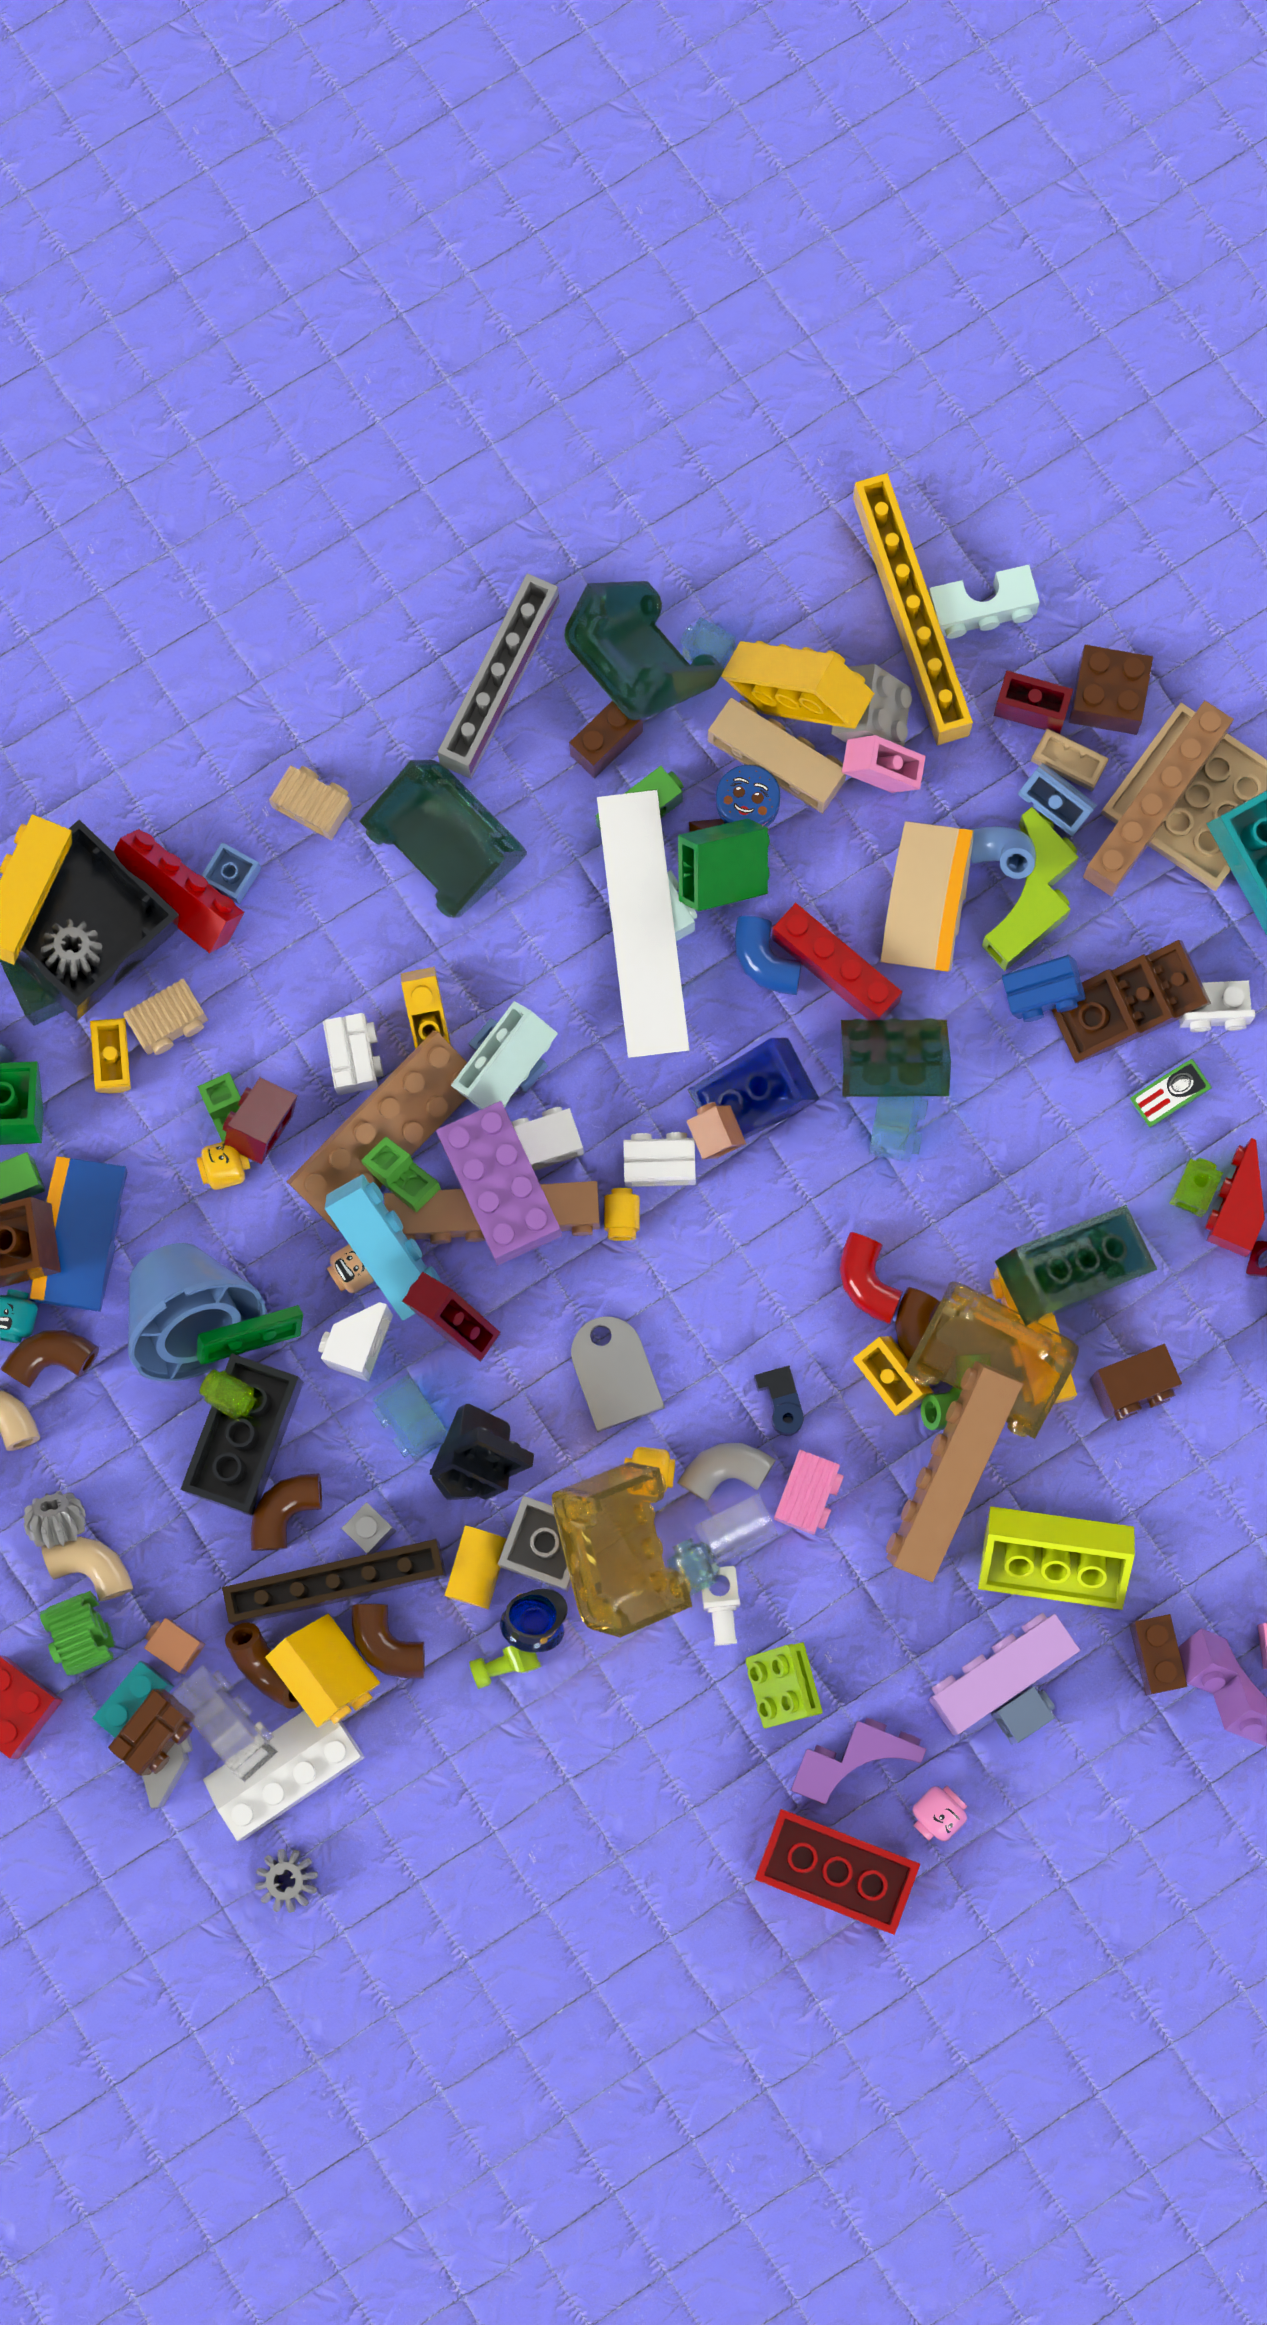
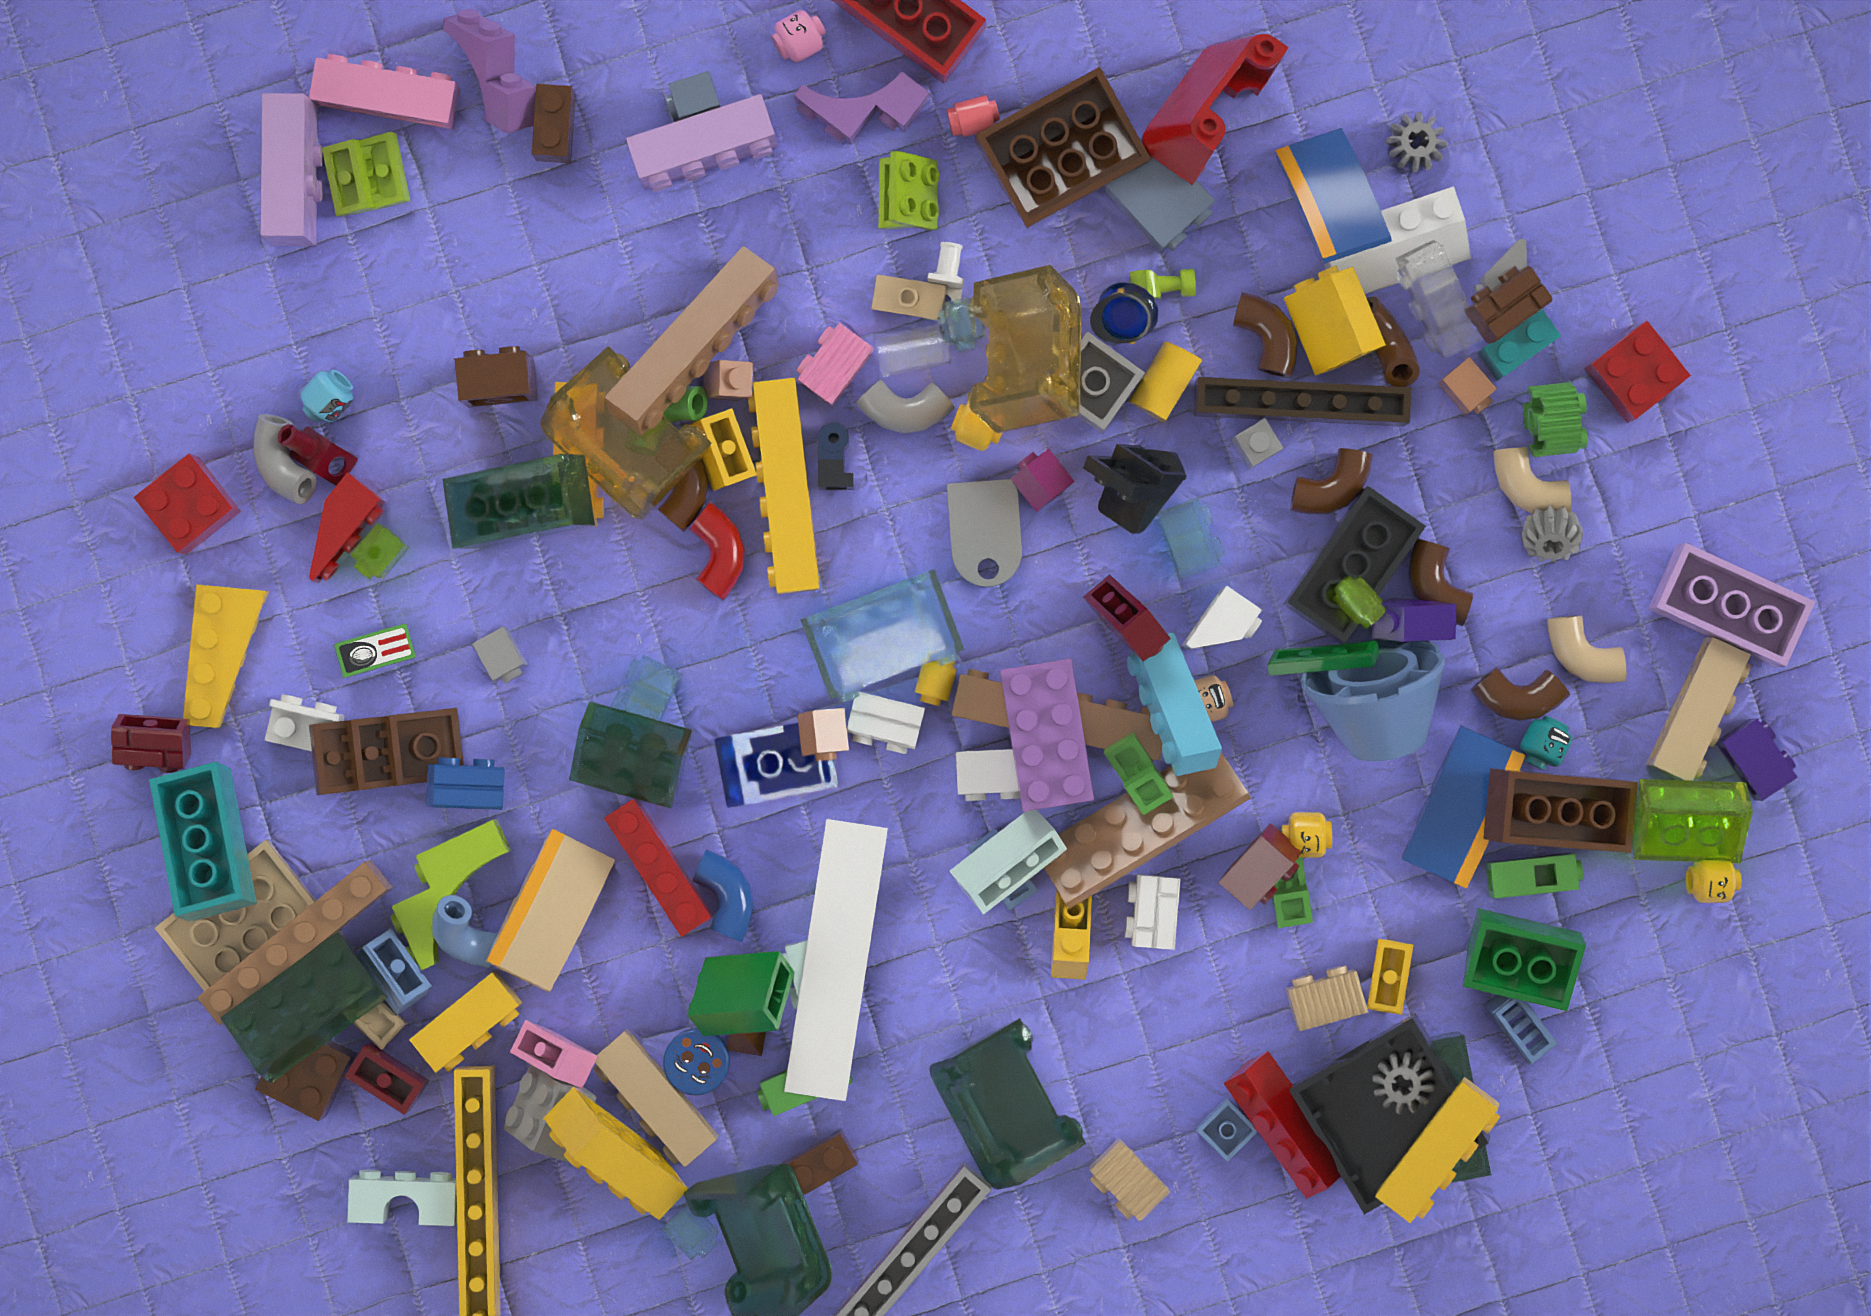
camera: 170 degrees left, 10 degrees up
neon yellow slope [978,1506,1135,1610] -> none
none -> clear green brick [220,932,388,1084]
none -> yellow brick [409,970,523,1073]
none -> light grey brick [472,627,528,684]
none -> nougat brick [703,360,753,401]
none -> yellow brick [748,378,820,595]
none -> clear light blue windscreen [800,569,965,703]
none -> tan plate [871,274,947,321]
none -> coral brick [946,95,1000,138]
none -> reddish brown slope [975,67,1151,228]
none -> magenta brick [1011,449,1075,512]
none -> sand blue brick [1104,155,1215,253]
none -> red windscreen [1142,34,1289,185]
none -> blue slope [1275,128,1392,264]
none -> dark purple slope [1372,597,1456,642]
none -> reddish brown cylinder [1409,538,1473,626]

